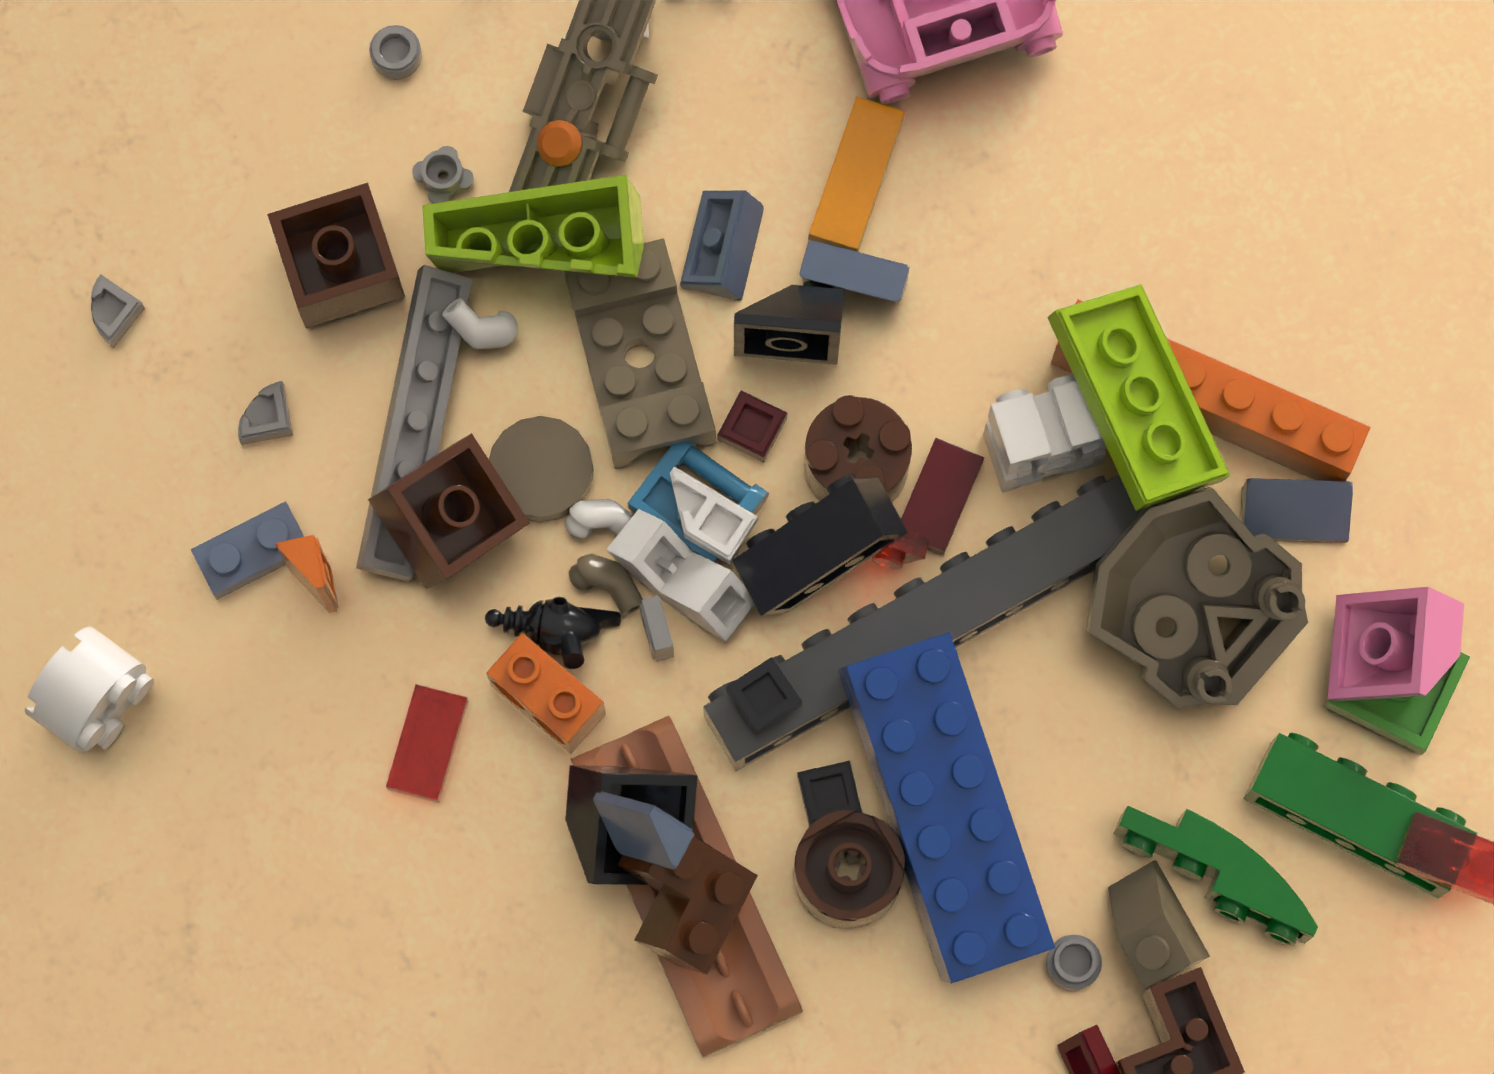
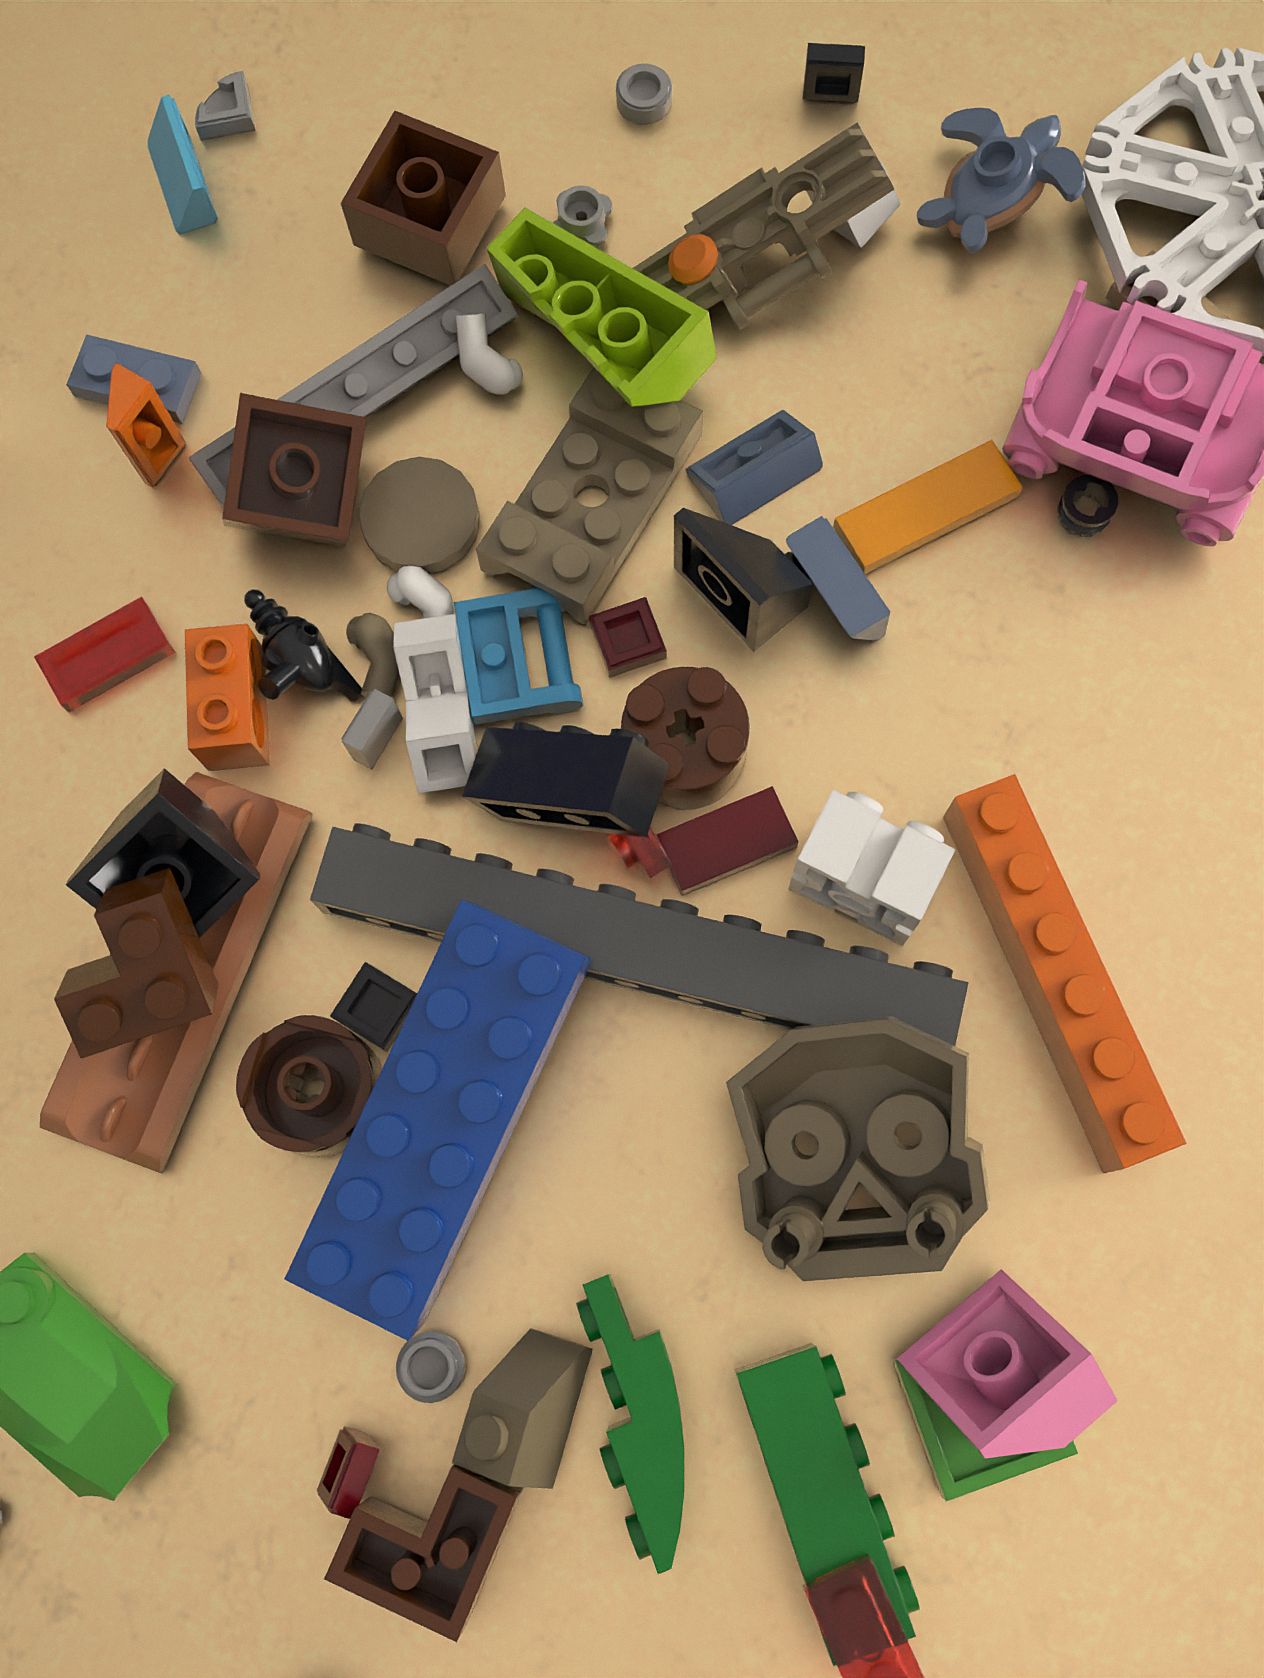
camera: 50 degrees right, 0 degrees up
light grey tile [238,381,293,445] -> none
sand blue slope [593,791,695,870] -> none
white tile [670,467,758,565] -> none
black plate [726,657,802,735] -> none
lime tile [1047,284,1230,511] -> none
sand blue slope [1241,478,1353,543] -> none
none -> medium azure slope [148,95,218,234]
none -> black bush [1057,475,1118,537]

